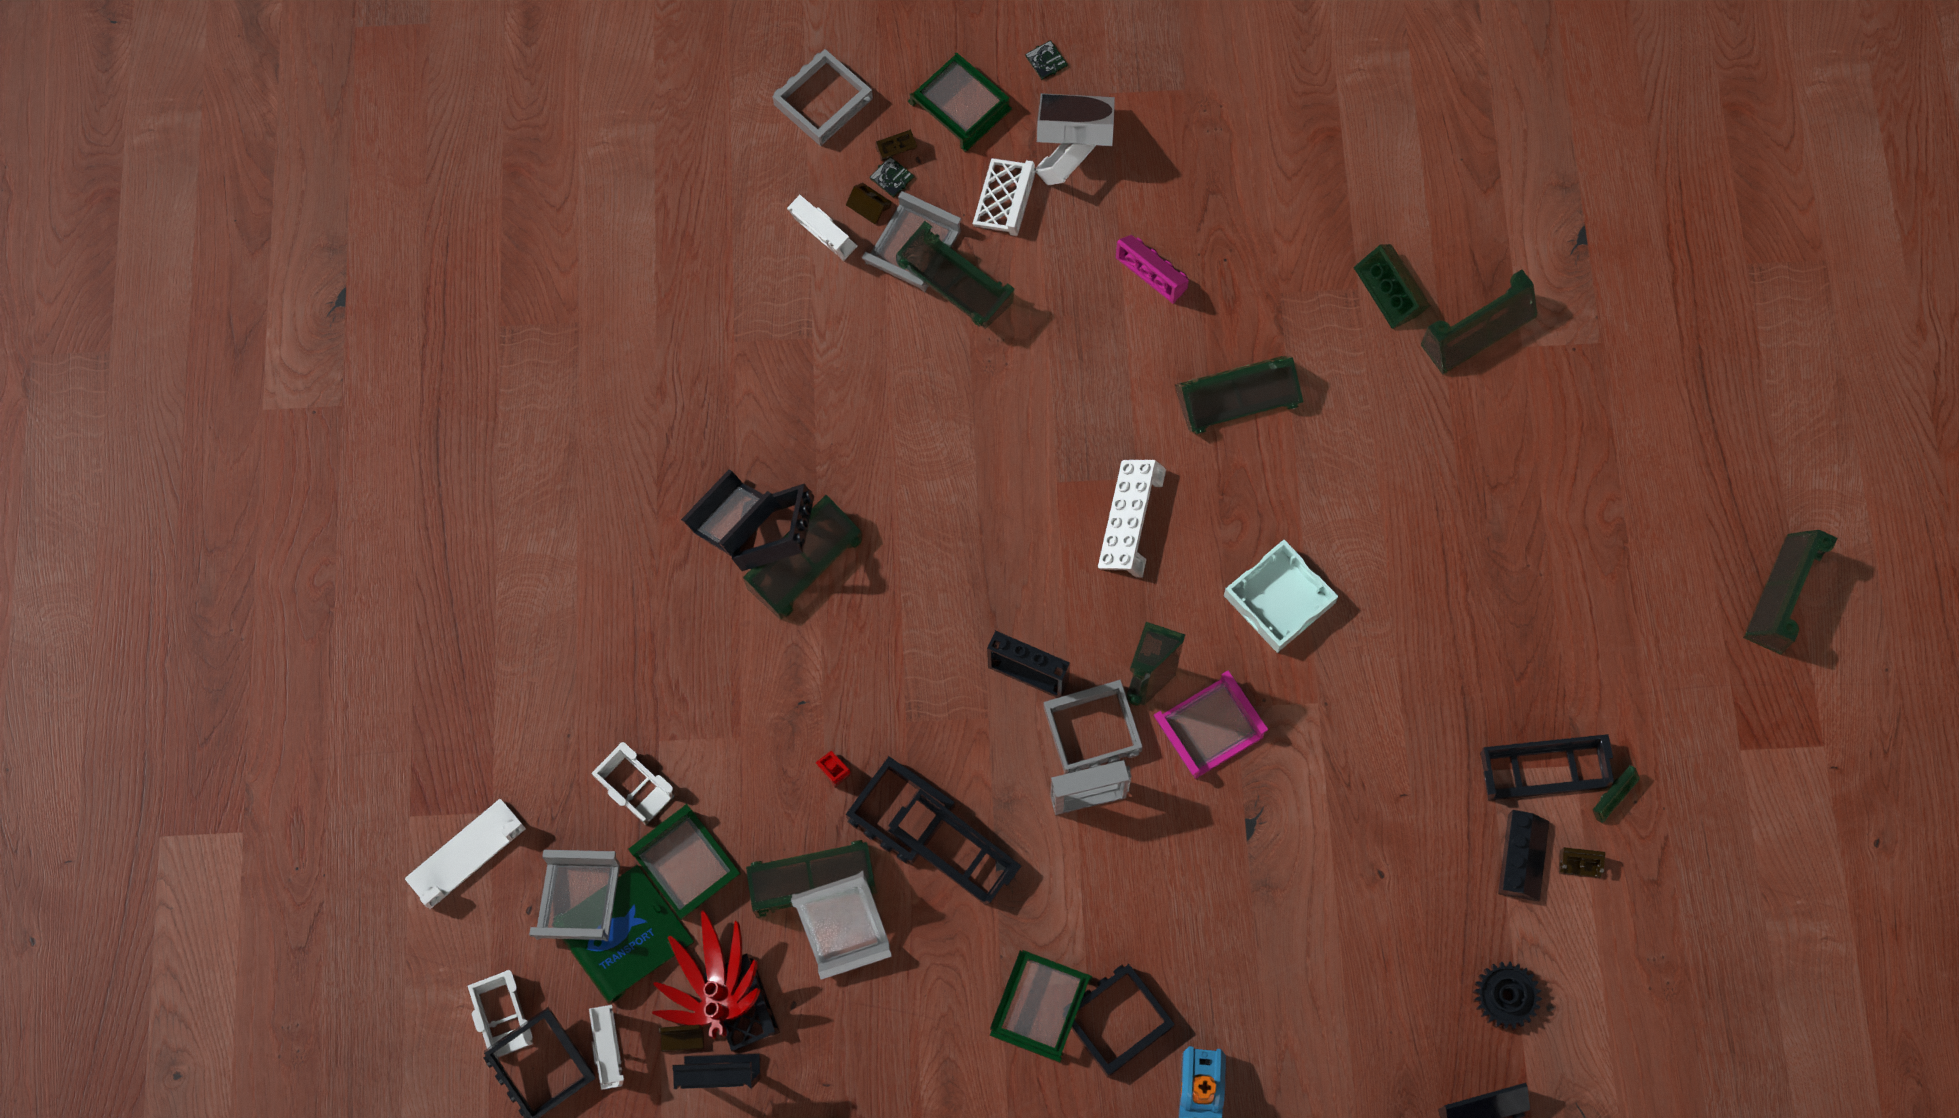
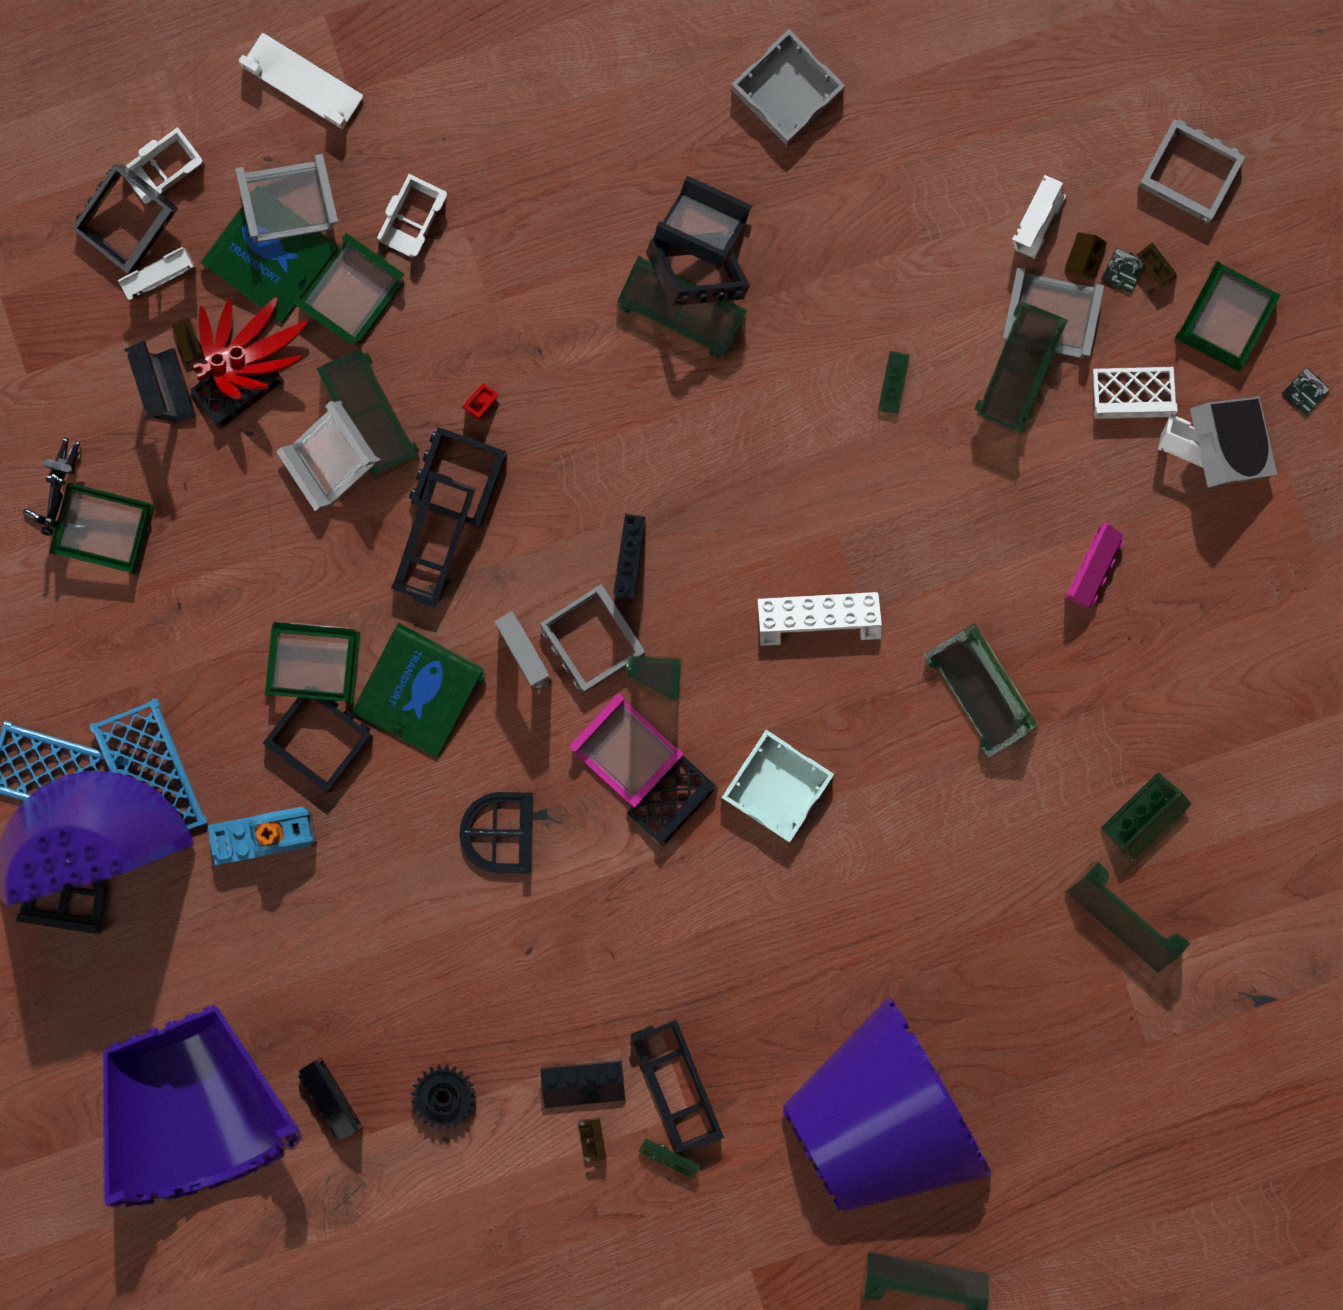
camera: 70 degrees right, 15 degrees up
none -> dark green door [352,623,486,758]
none -> black window [459,792,534,874]
none -> black fence [627,756,718,846]
none -> light grey tile [731,29,845,146]
none -> dark purple cone [782,997,992,1212]
none -> clear green plate [878,351,909,414]

